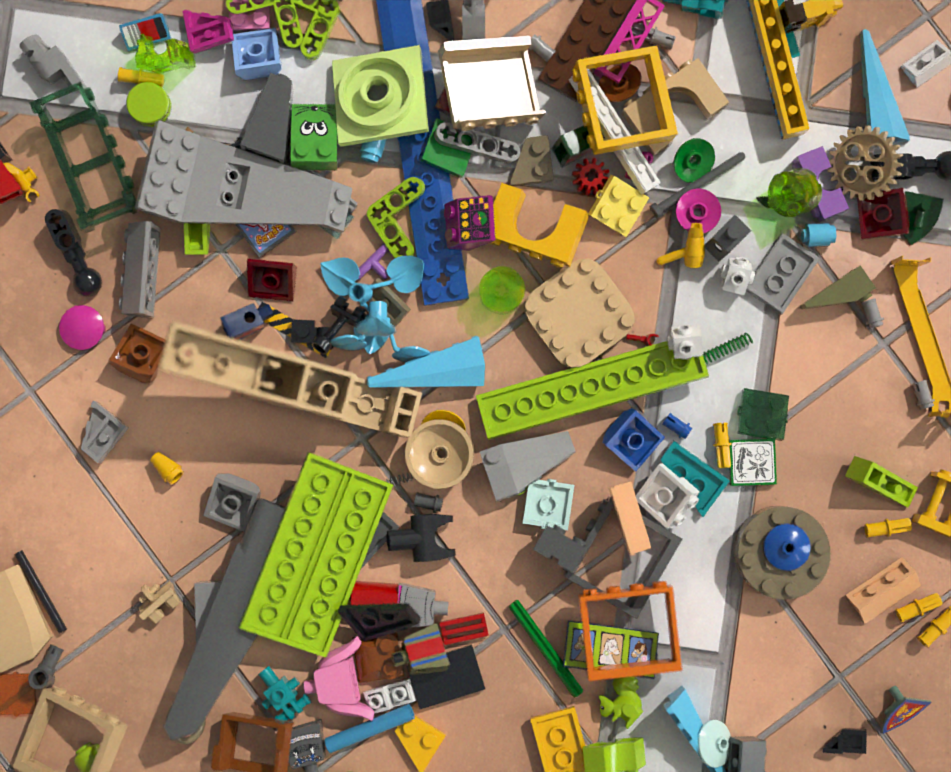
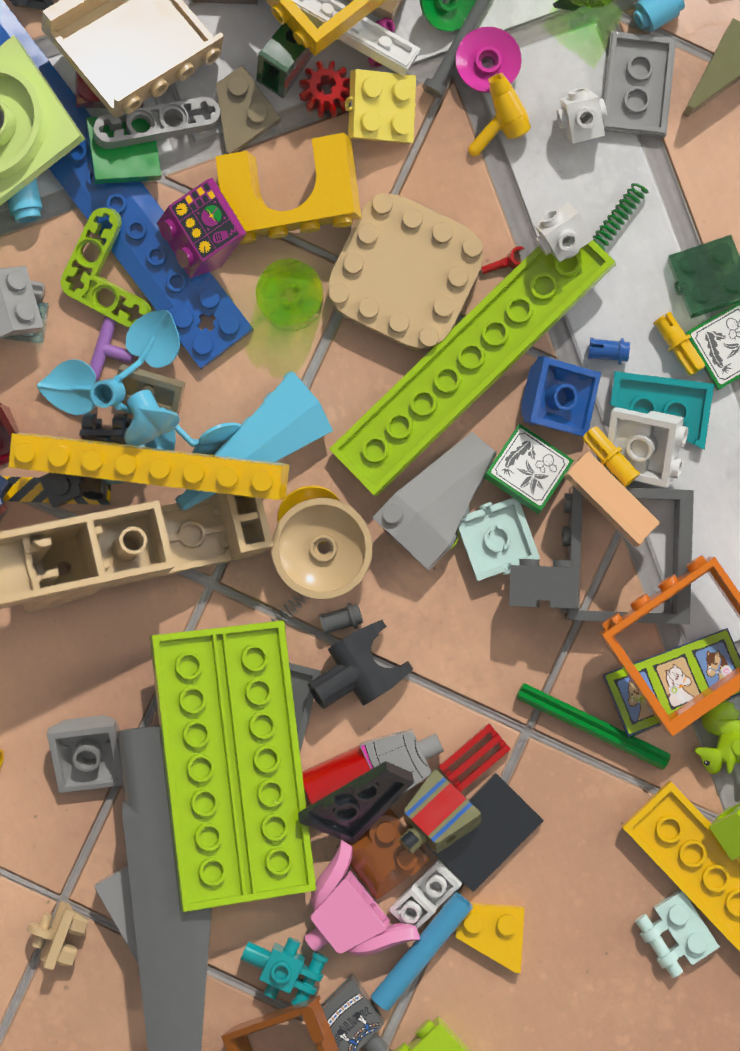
camera: 30 degrees left, 0 degrees up
dark grey torso [704,215,751,262] -> none
none -> yellow brick [9,433,290,500]
none -> tile [483,424,574,514]
none -> yellow axle [582,426,640,487]

